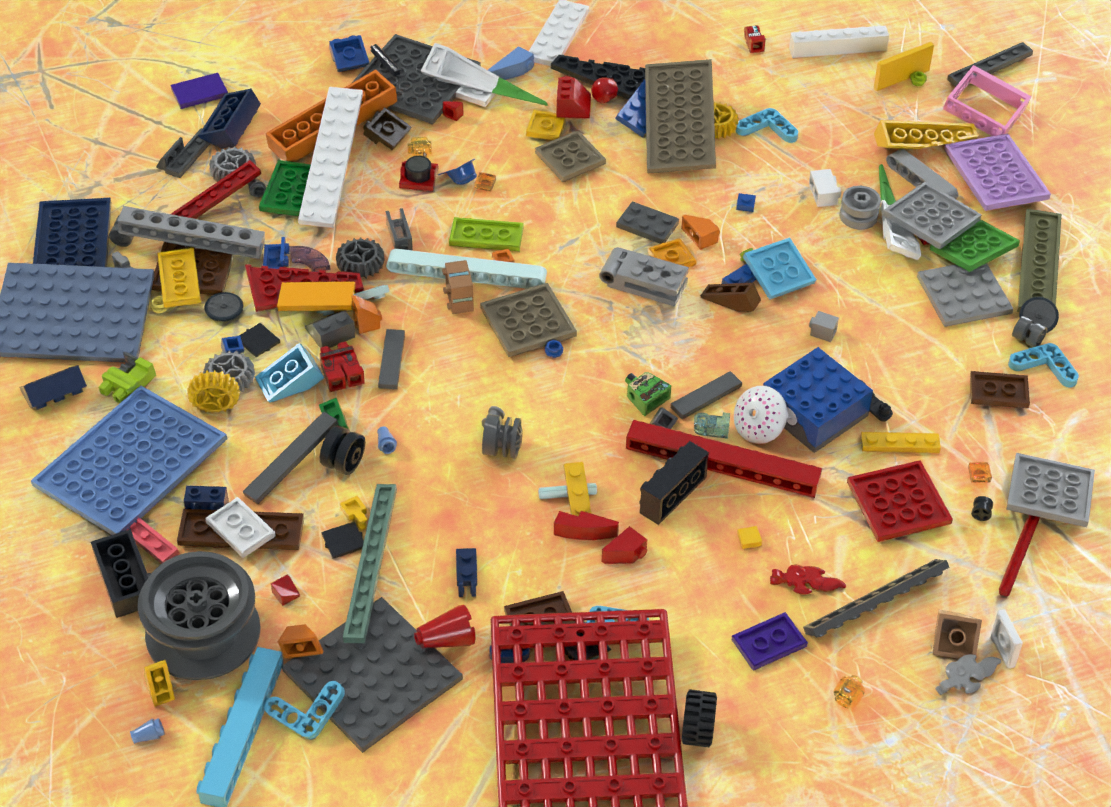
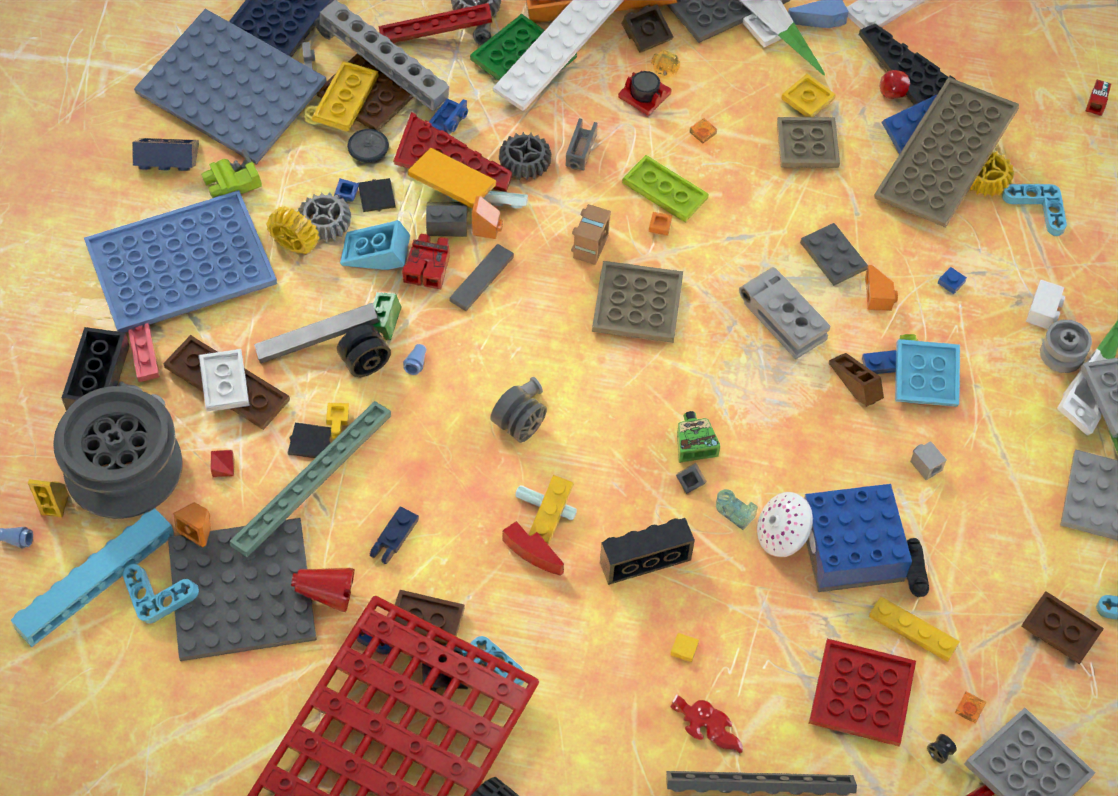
camera: 30 degrees right, 10 degrees up
dark blue brick [184,485,229,510] -> none
tile [290,246,330,272] -> none
light aqua beam [386,249,547,289] -> none
blue piece [438,159,477,185] -> none
red slope [443,101,464,121] -> none
blue plate [545,340,563,358] -> none
red slope [556,76,591,119] -> none
red slope [601,526,648,564] -> none
red brick [626,420,822,498] -> none
light orange tile [648,238,696,267] -> none
dark grey tile [670,371,742,419] -> none
dark purple tile [731,612,808,671] -> none

